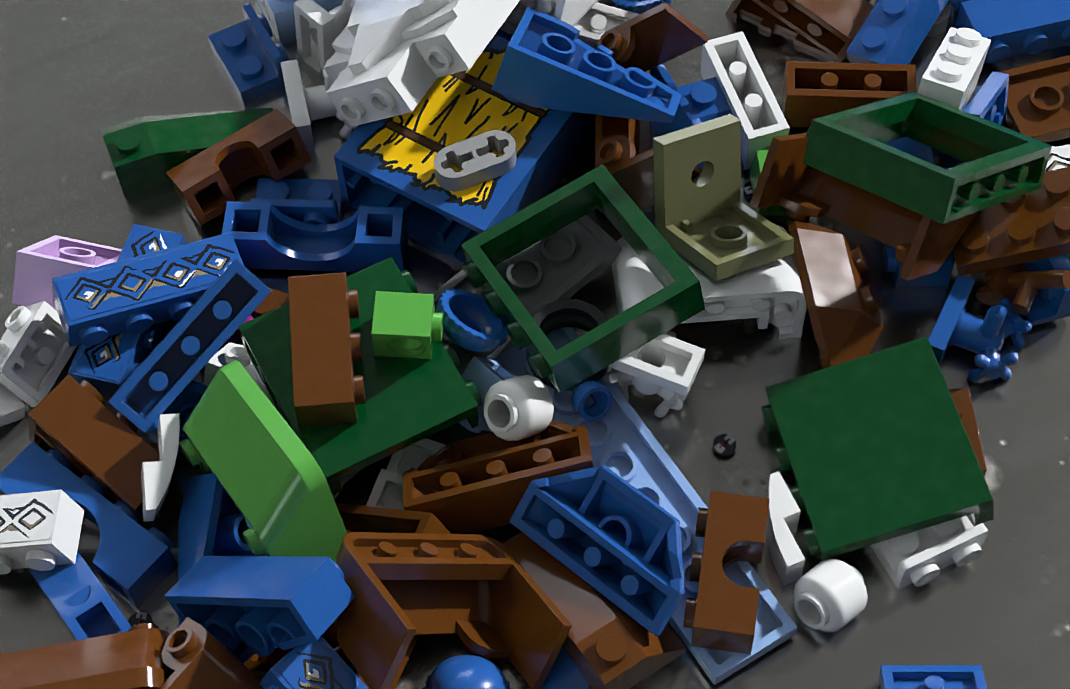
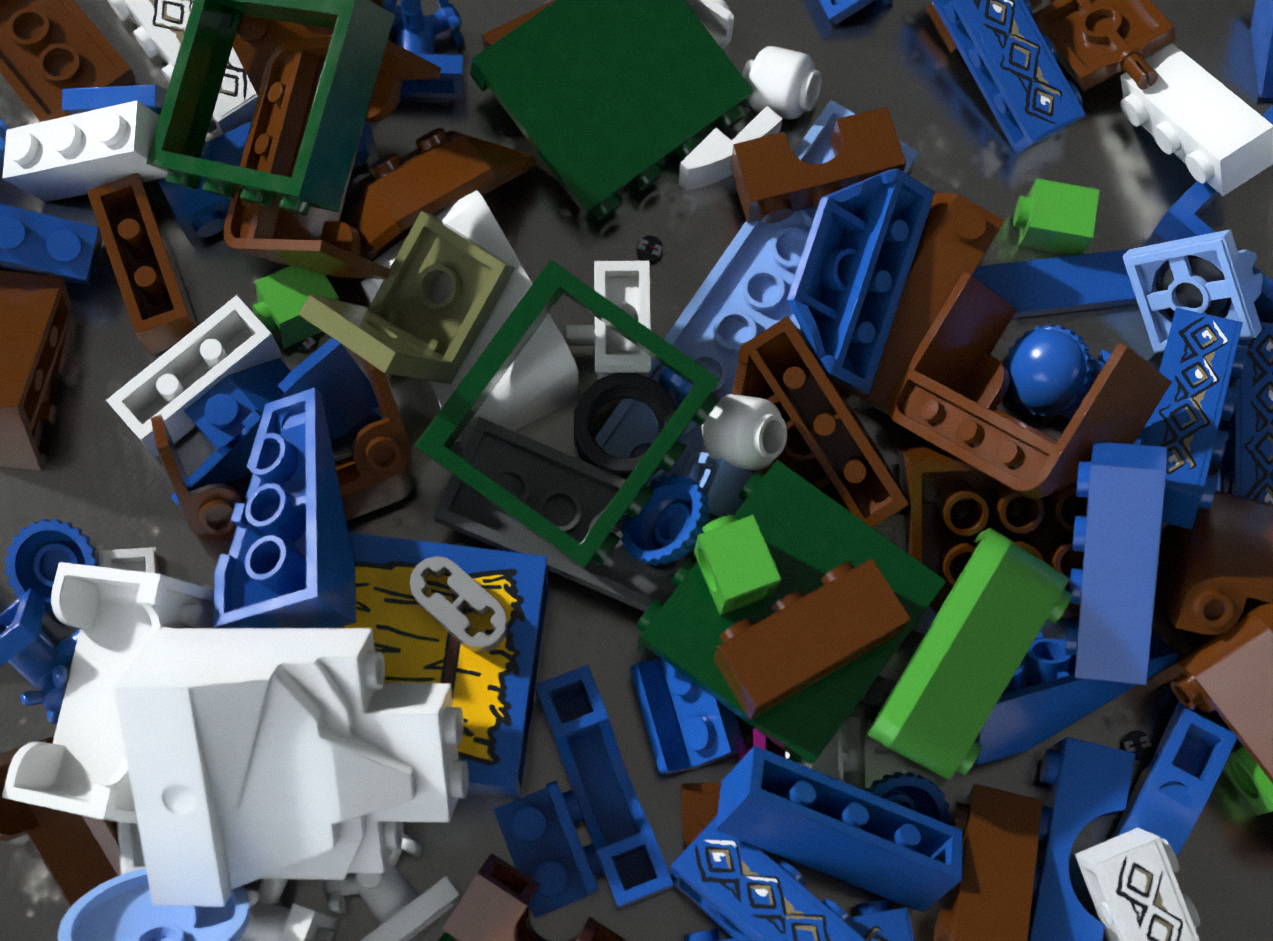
camera: 120 degrees left, 15 degrees up
white slope [141,413,180,521] -> none

